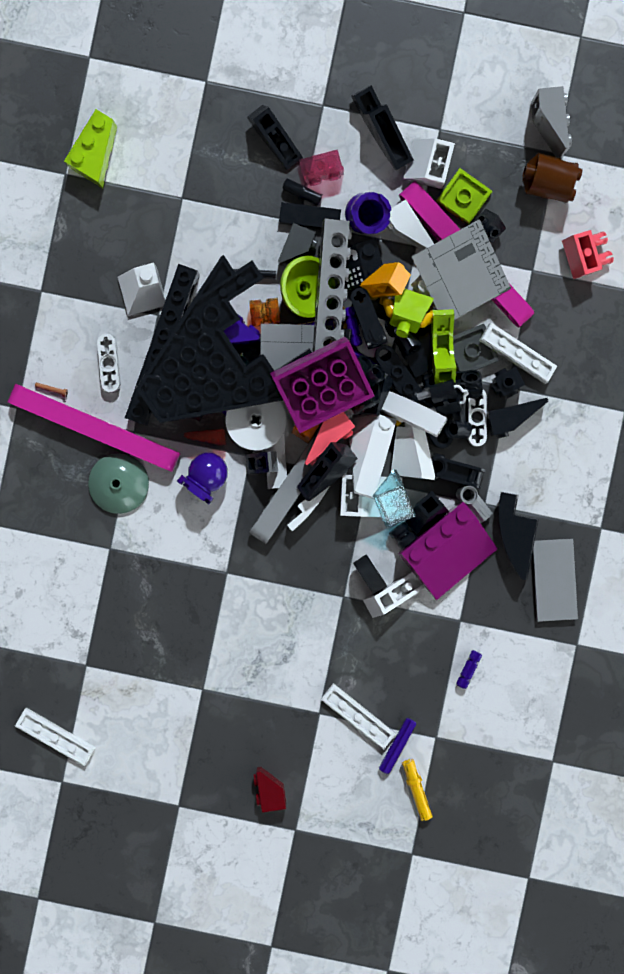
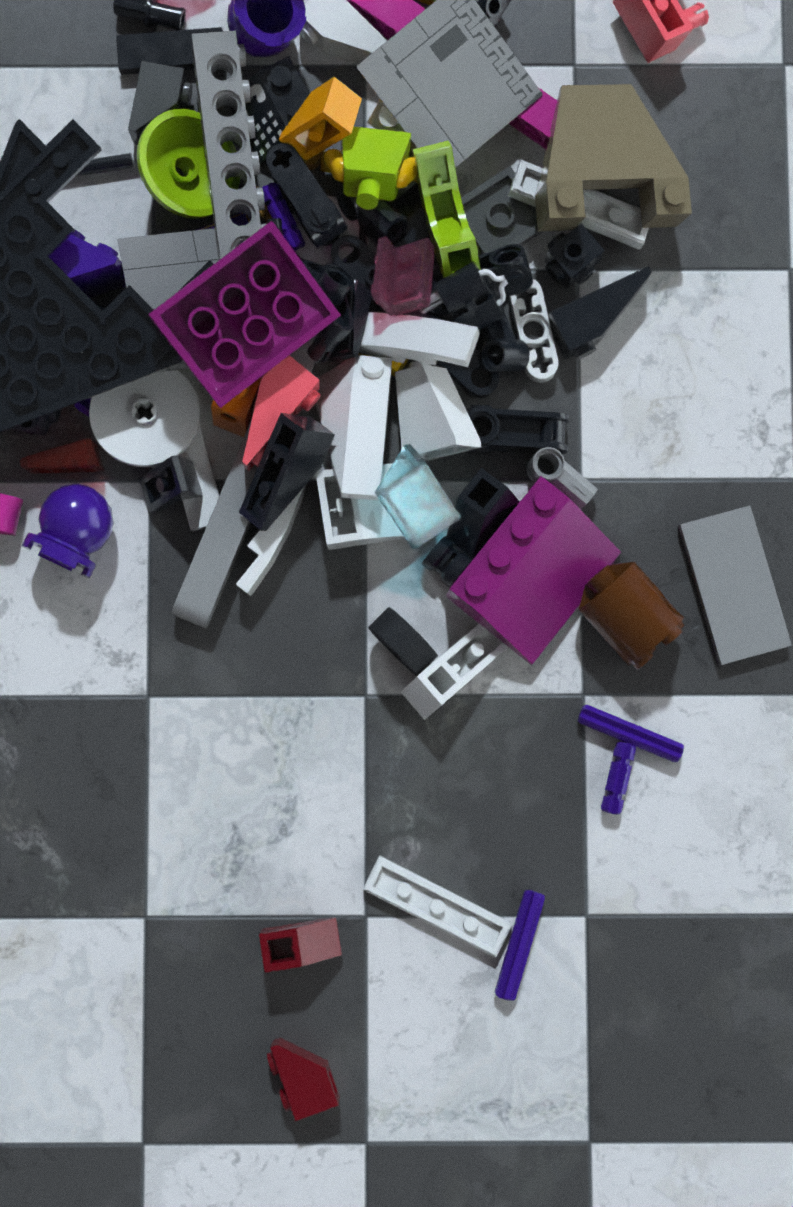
camera: 10 degrees left, 5 degrees down
clear orange wheel [249,297,281,327] -> none
yellow pin [402,759,433,821] -> none
black slope [499,492,539,580] -> none
none -> slope [259,917,342,973]
none -> clear pink bracket [371,236,435,317]
none -> dark tan wedge [535,84,692,232]
none -> dark purple axle [578,705,684,762]
none -> reddish brown cylinder [579,562,684,670]

